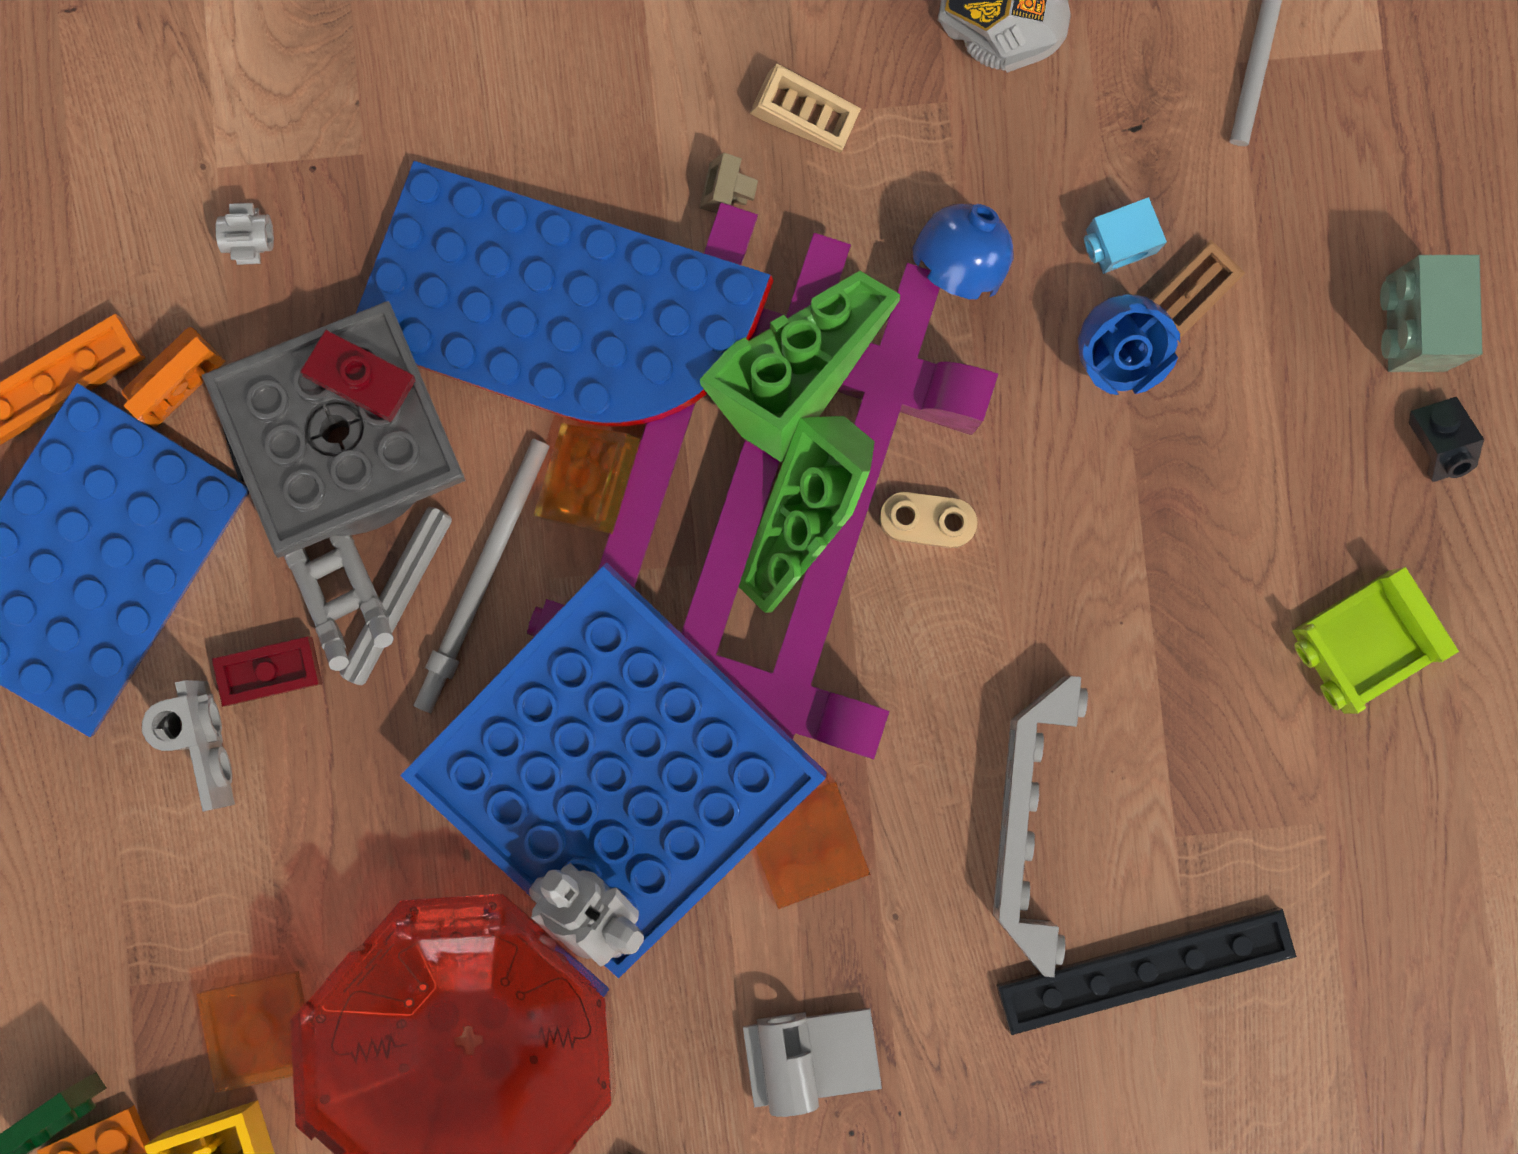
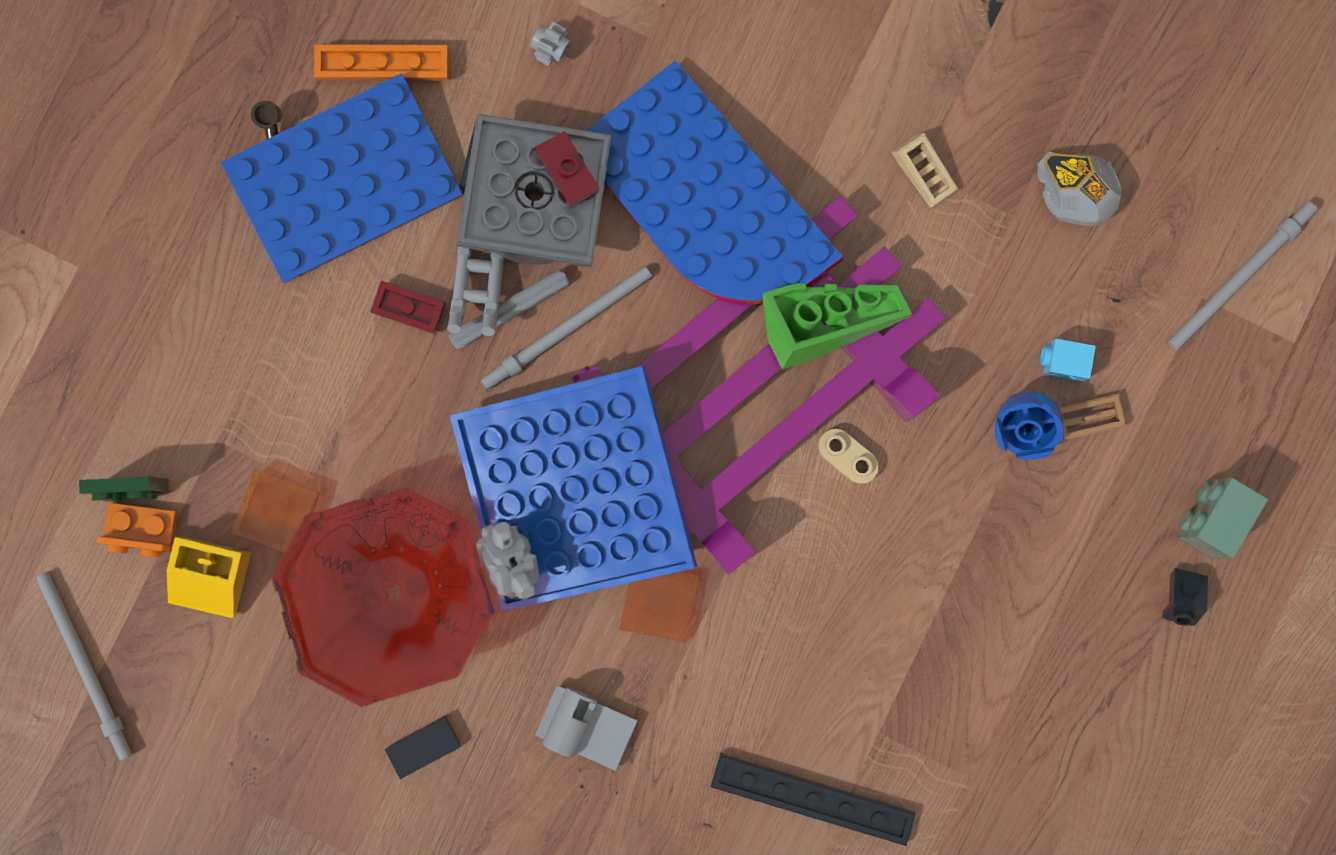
camera: 35 degrees right, 0 degrees up
orange bracket [122,327,226,428] -> none
light grey piece [142,680,235,811] -> none
clear orange plate [533,423,641,534] -> none
dark tan tile [699,153,758,214] -> none
bright green wedge [739,416,875,613] -> none
blue cylinder [912,204,1014,299] -> none
light grey slope [993,676,1088,977] -> none
lime panel [1292,567,1459,714] -> none

